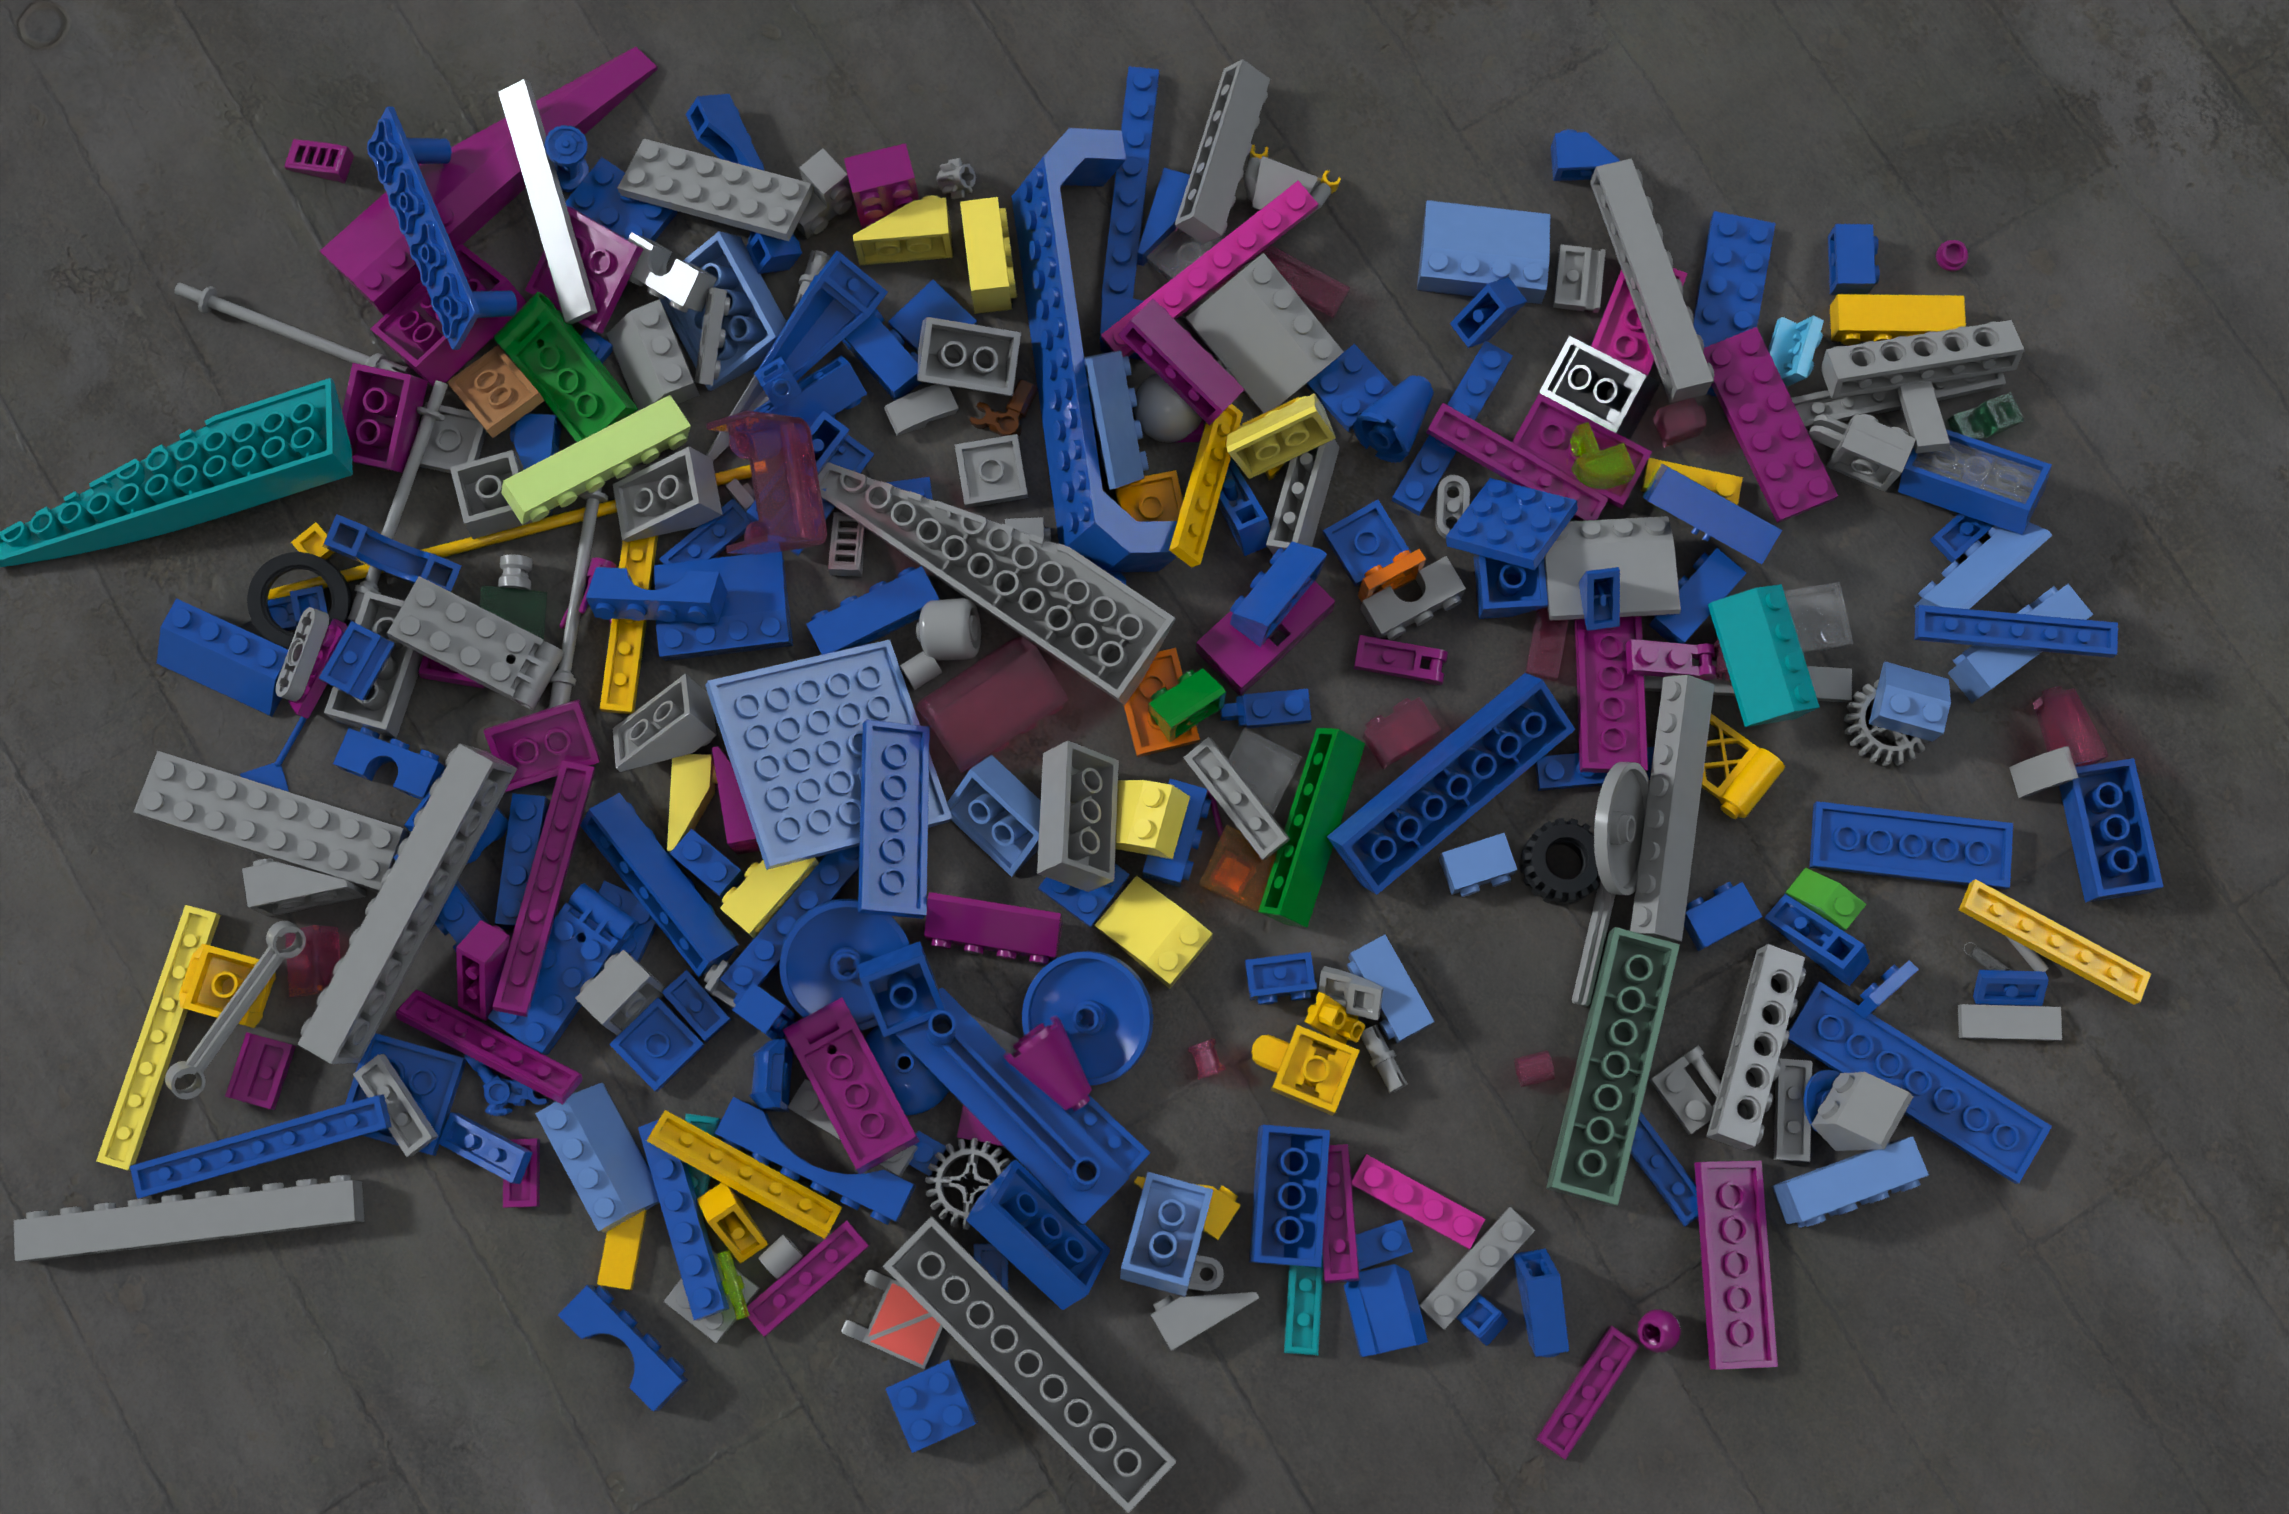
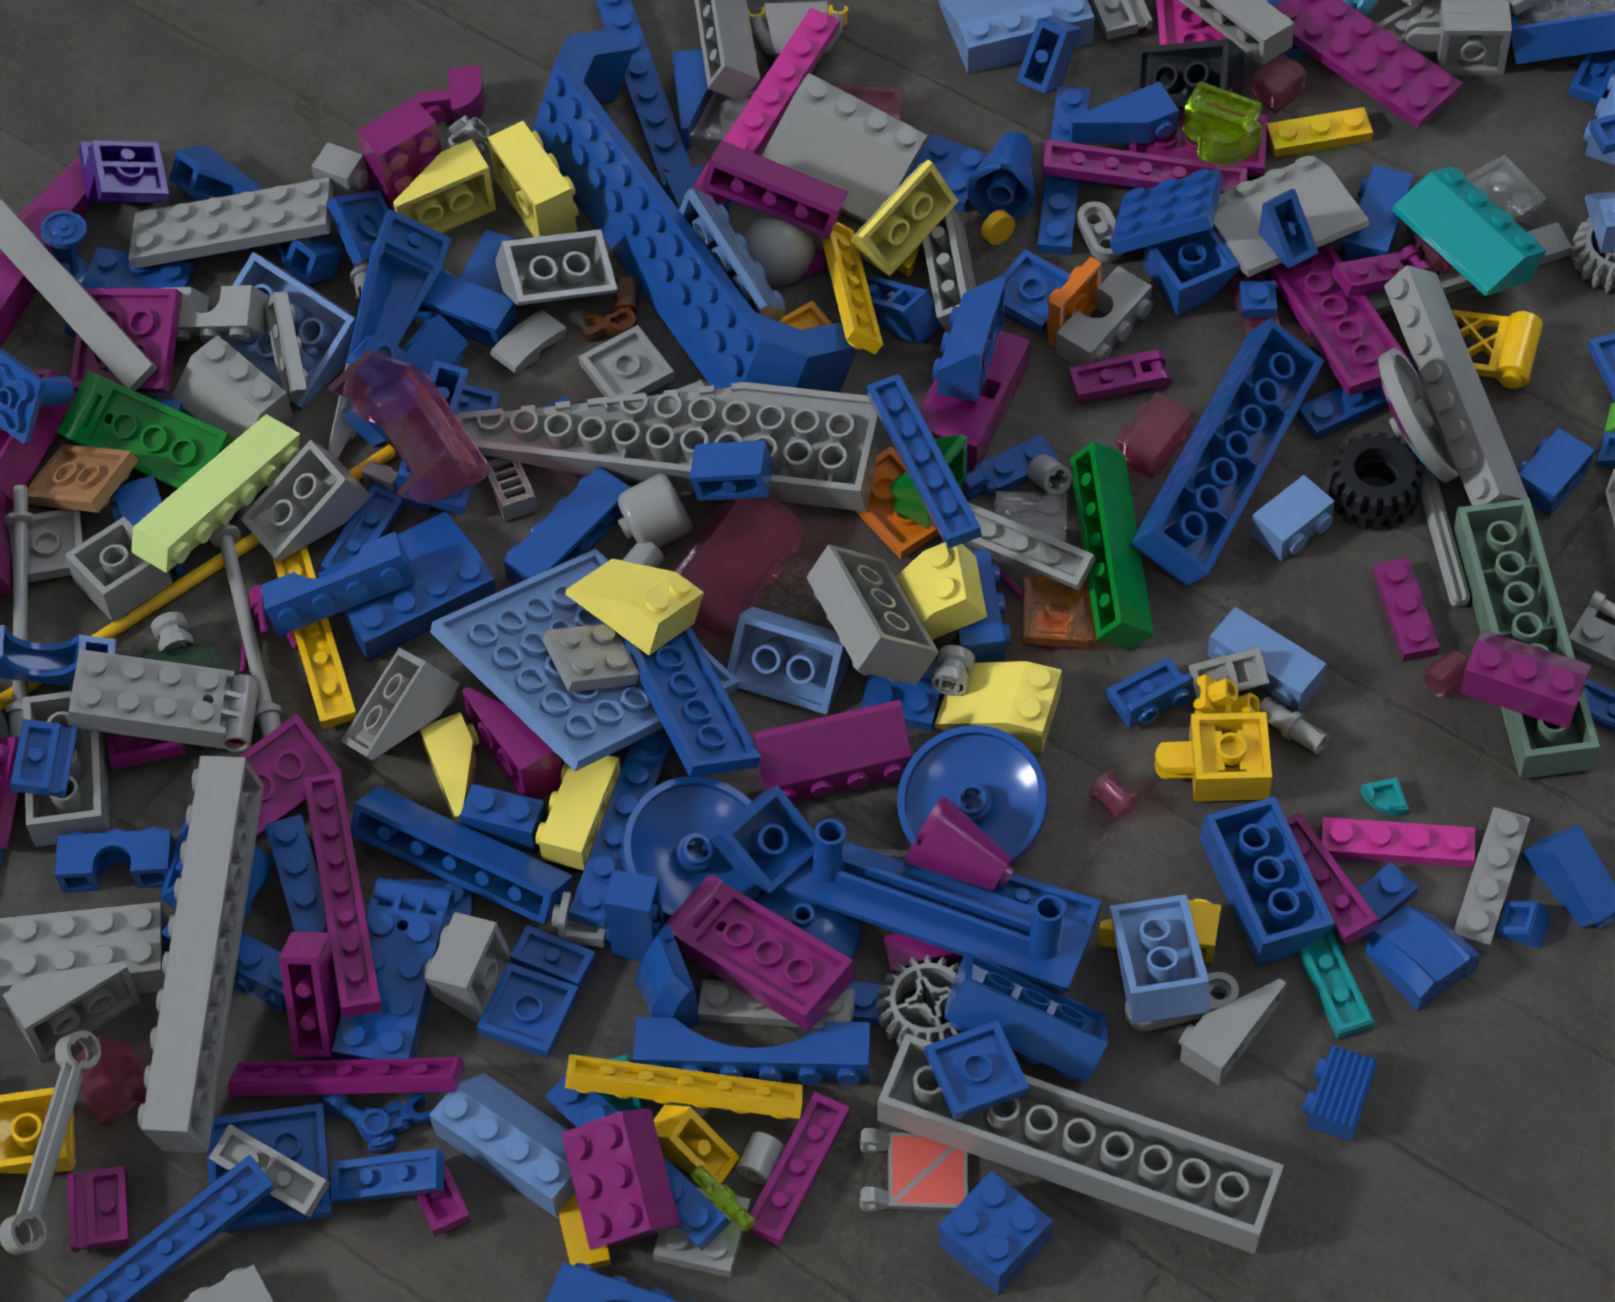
camera: 20 degrees left, 20 degrees down
blue brick [1642,464,1782,564] -> none
none -> dark purple bracket [78,140,169,203]
none -> blue plate [326,190,389,265]
none -> magenta brick [416,65,486,124]
none -> light grey plate [543,624,640,693]
none -> magenta brick [561,1108,680,1250]
none -> light yellow slope [565,559,704,655]
none -> blue brick [690,440,773,501]
none -> blue plate [866,374,982,549]
none -> blue plate [924,1020,1029,1121]
none -> light grey wheel [931,645,975,696]
none -> yellow tile [981,210,1015,245]
none -> light grey gear [1027,454,1072,495]
none -> blue slope [1069,81,1179,143]
none -> clear neon green tile [1185,81,1262,135]
none -> blue plate [1239,281,1277,318]
none -> blue brick [1302,1046,1377,1142]
none -> teal tile [1360,777,1409,816]
none -> magenta plate [1372,557,1440,662]
none -> magenta slope [1460,630,1592,729]

